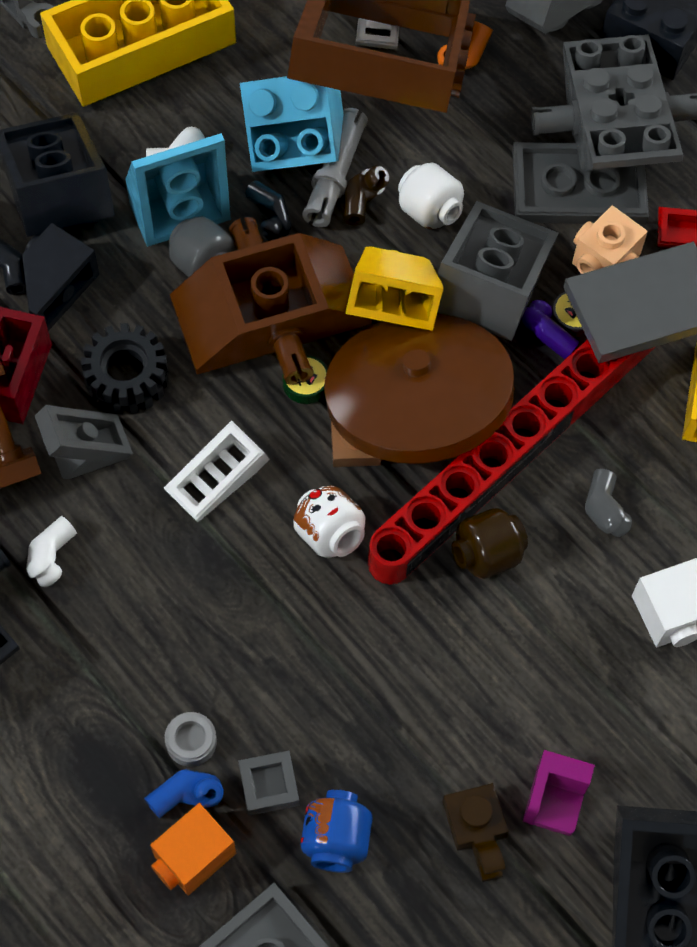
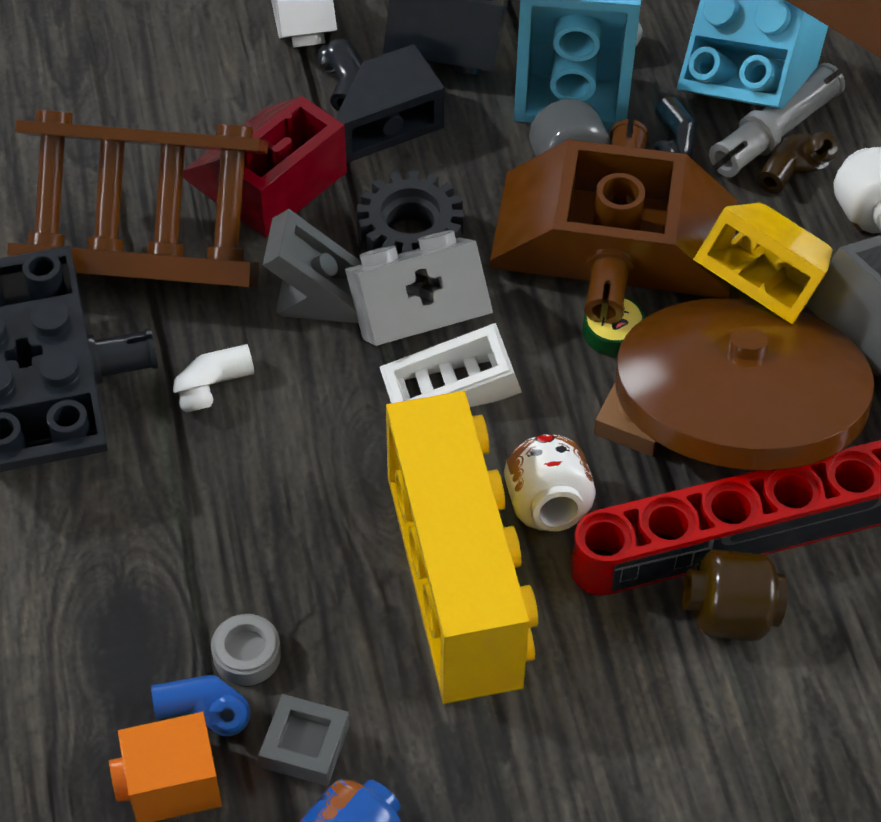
camera: 30 degrees right, 10 degrees down
none -> light grey brick [345,230,493,346]
none -> yellow brick [386,390,538,704]

